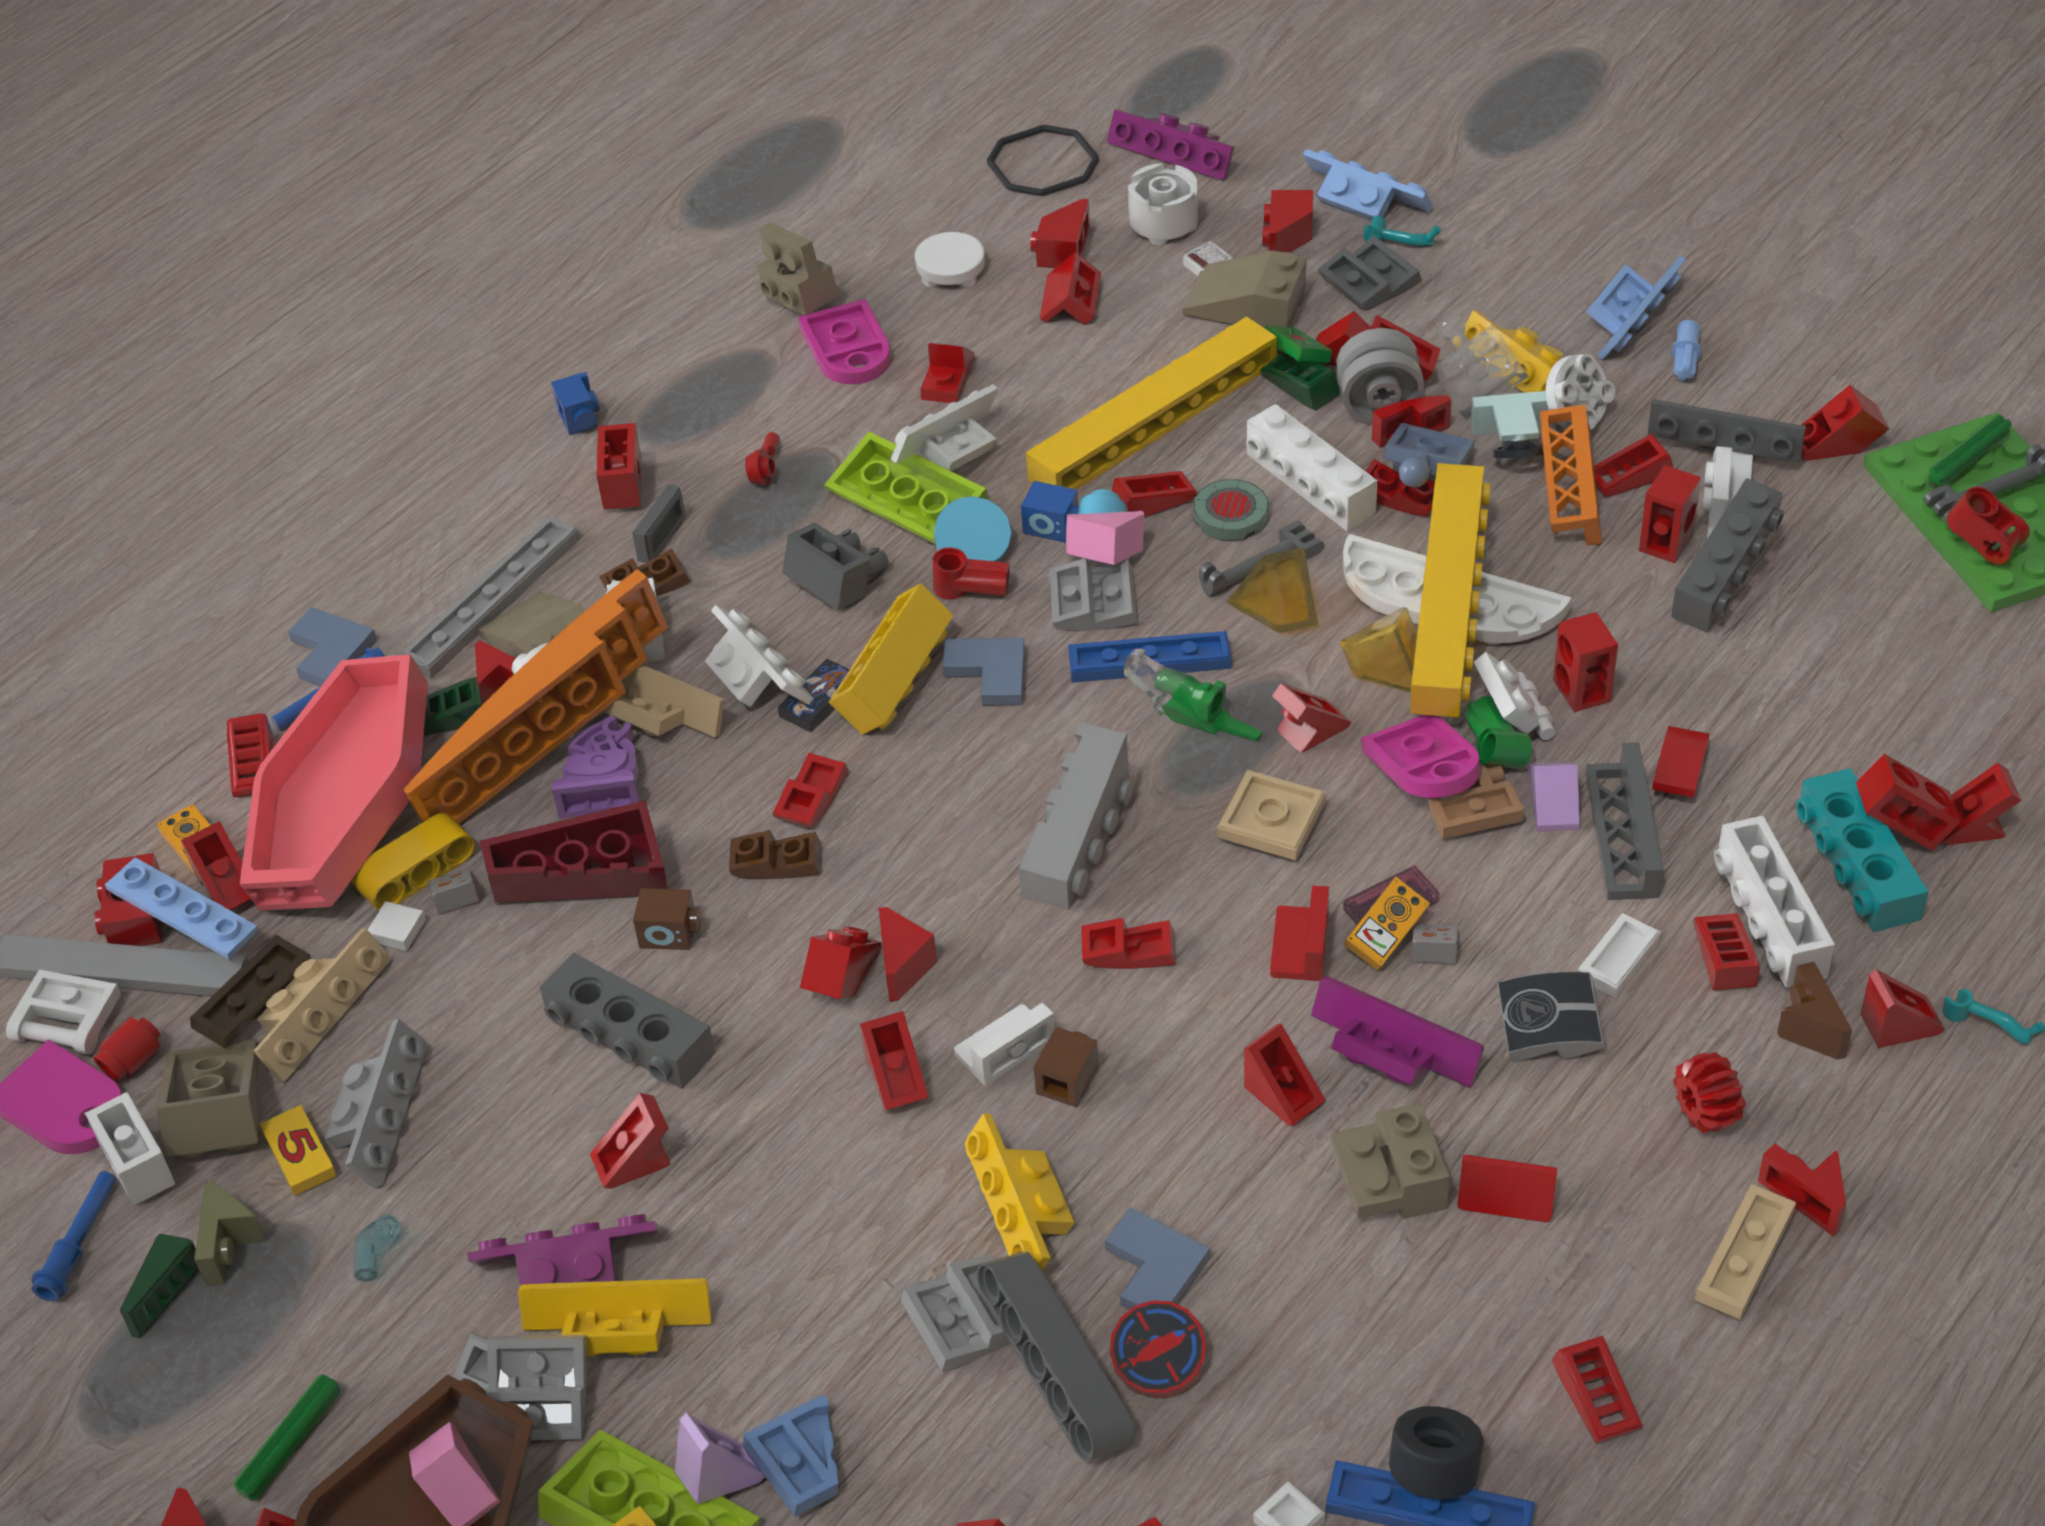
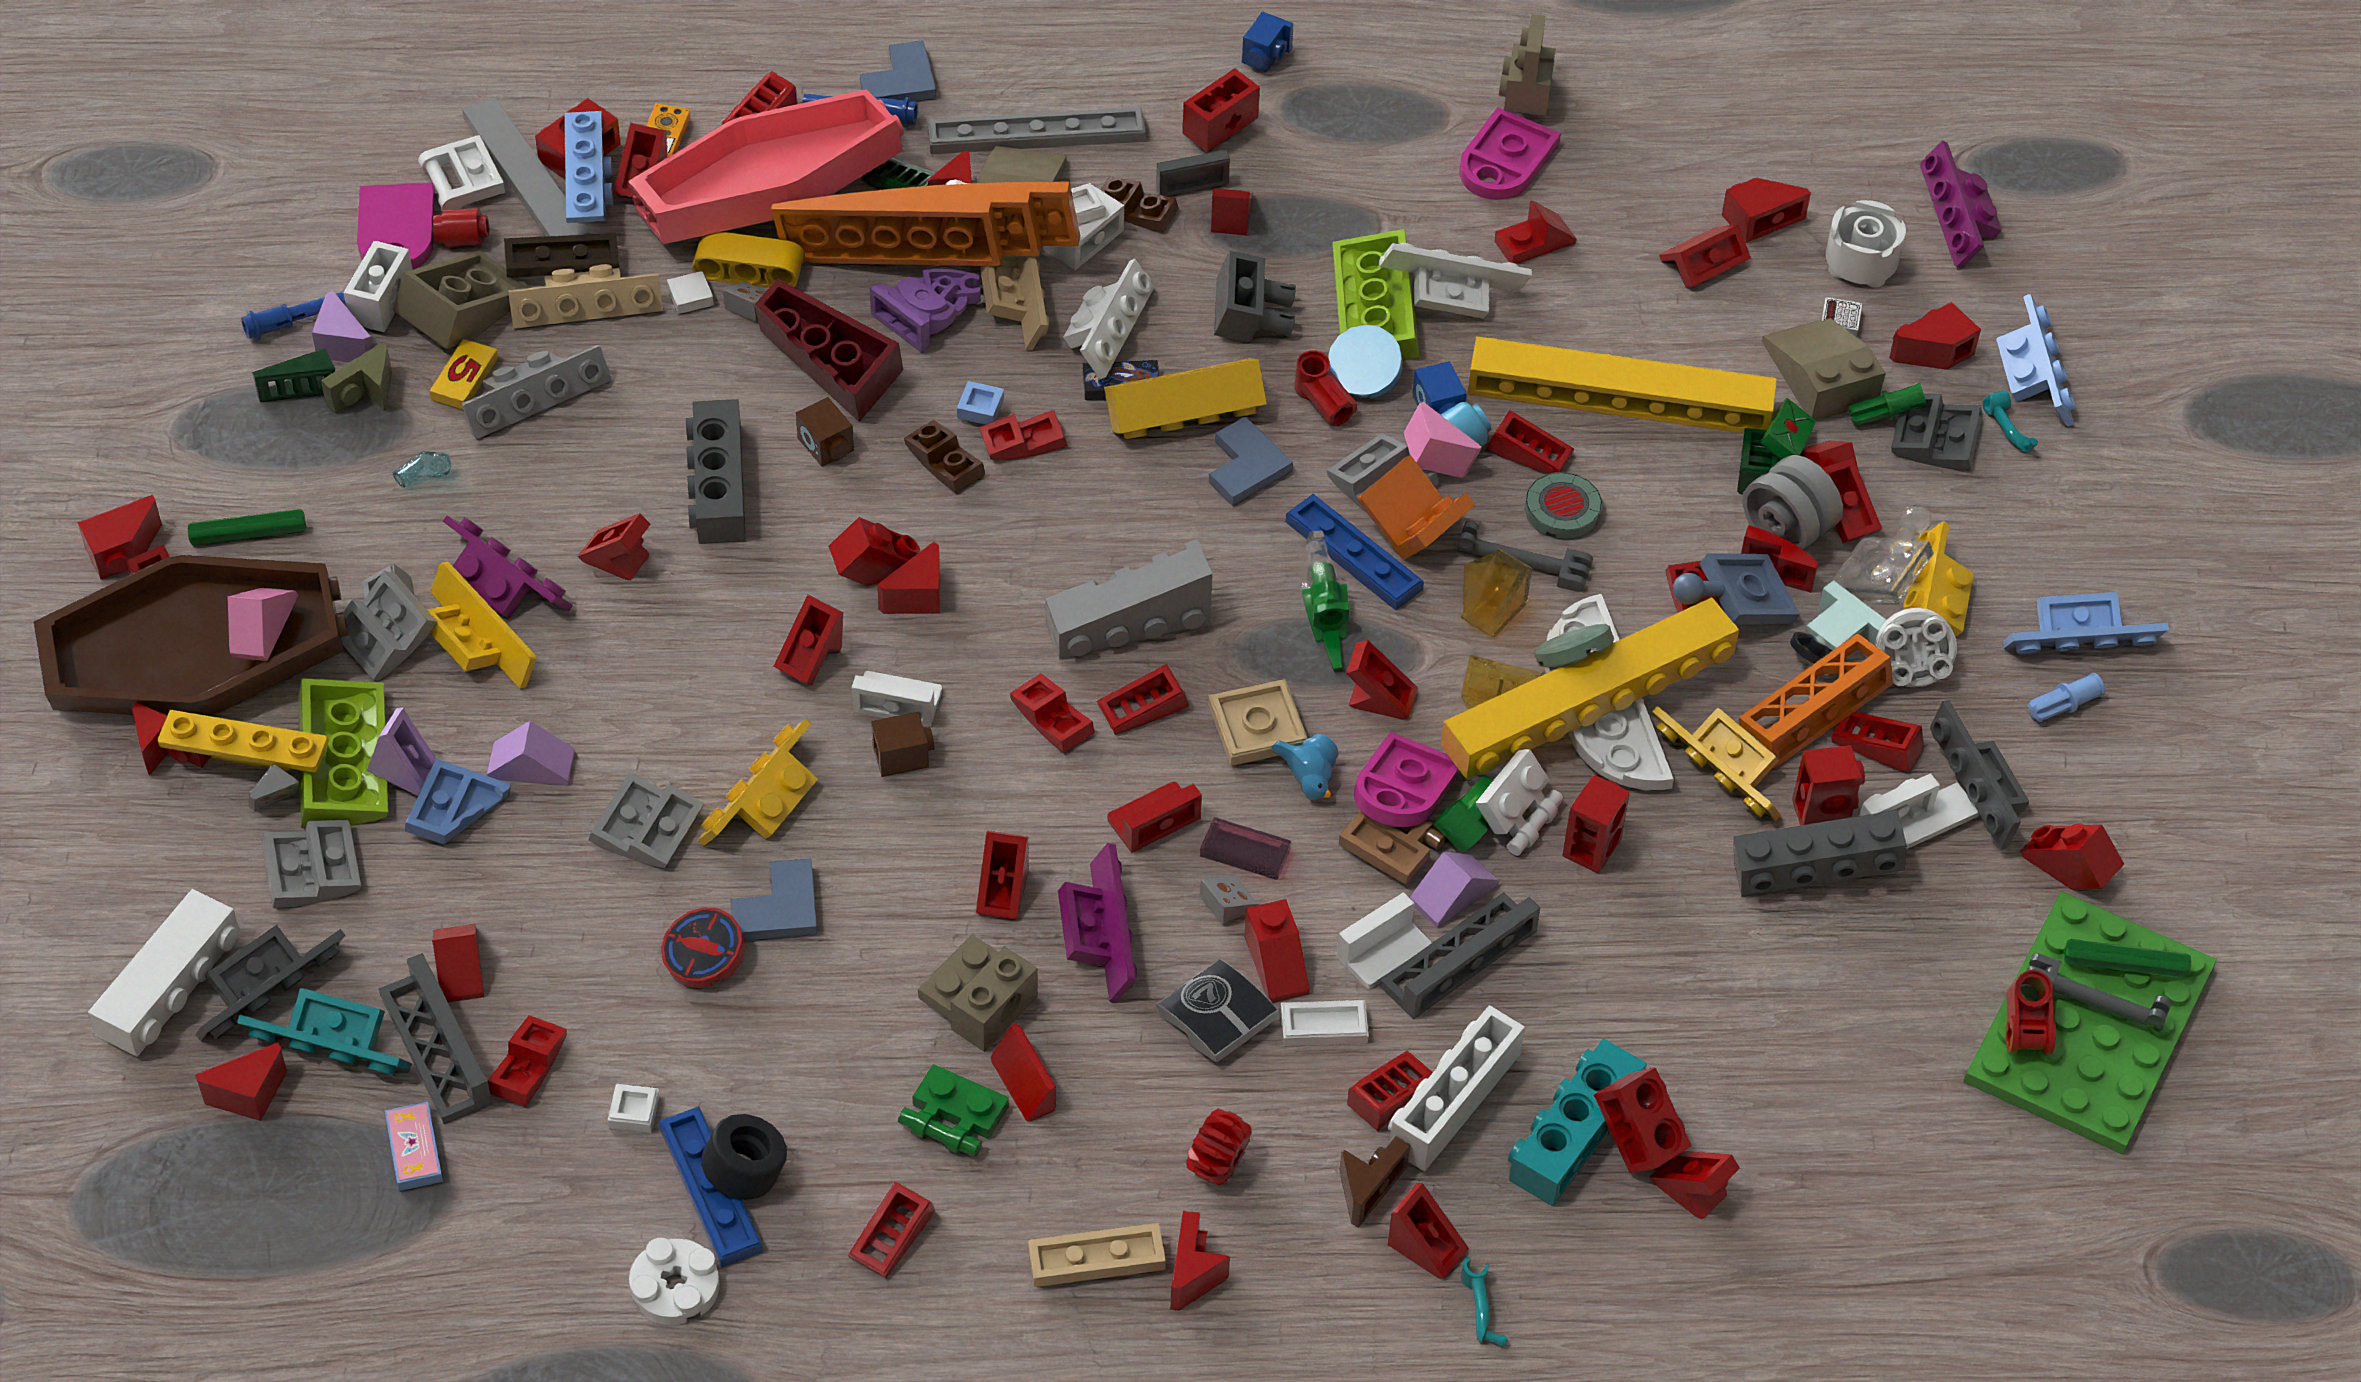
camera: 45 degrees right, 5 degrees up
red plate [745,432,780,486] -> none
white tile [915,232,985,288] -> none
dark grey beam [977,1251,1135,1461] -> none
black piece [987,125,1099,196] -> none
white brick [1246,404,1377,532] -> none
light orange tile [1343,877,1430,971] -> none
red slope [1652,726,1710,798] -> none
none -> lavender slope [312,291,373,362]
none -> lavender slope [487,721,575,786]
none -> green plate [898,1064,1009,1157]
none -> light blue plate [957,381,1004,425]
none -> red slope [1096,664,1189,735]
none -> red slope [1211,188,1253,236]
none -> red slope [1244,899,1310,1003]
none -> dark azure animal [1272,734,1339,800]
none -> white panel [1336,892,1431,989]
none -> orange bracket [1358,456,1475,560]
none -> sand green tile [1534,624,1614,668]
none -> yellow bracket [1652,706,1781,822]
none -> green axle [1849,383,1927,426]

